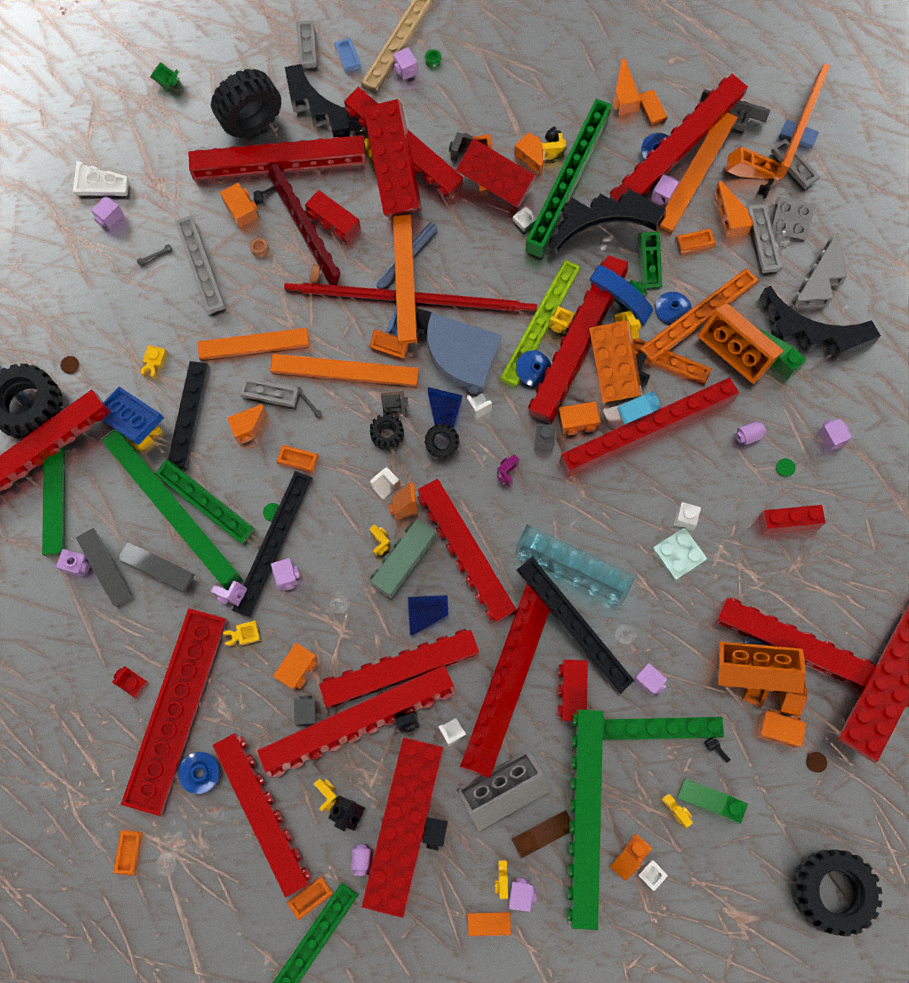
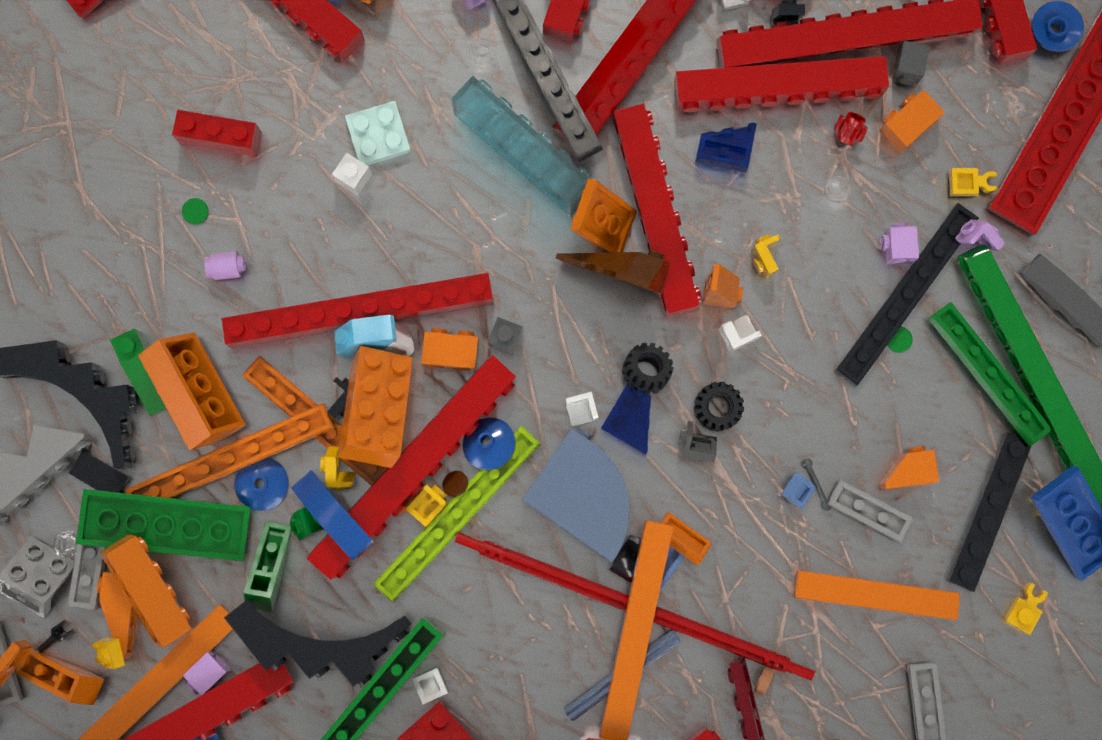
camera: 170 degrees left, 10 degrees up
orange tile [270,354,419,387] -> none
orange tile [276,445,319,473] -> none
sand green brick [370,519,436,599] -> none
magenta bracket [497,454,520,487] -> none
orange tile [675,228,716,255] -> none
lavender brick [819,418,852,451] -> none
none -> black tile [69,450,131,493]
none -> green plate [76,489,251,561]
none -> yellow plate [91,637,125,669]
none -> orange brick [100,535,191,648]
none -> reddish brown piece [442,471,468,497]
none -> reddish brown wedge [555,250,670,294]
none -> orange plate [570,179,637,253]
none -> medium blue plate [781,472,816,510]
none -> red gear [834,112,868,145]

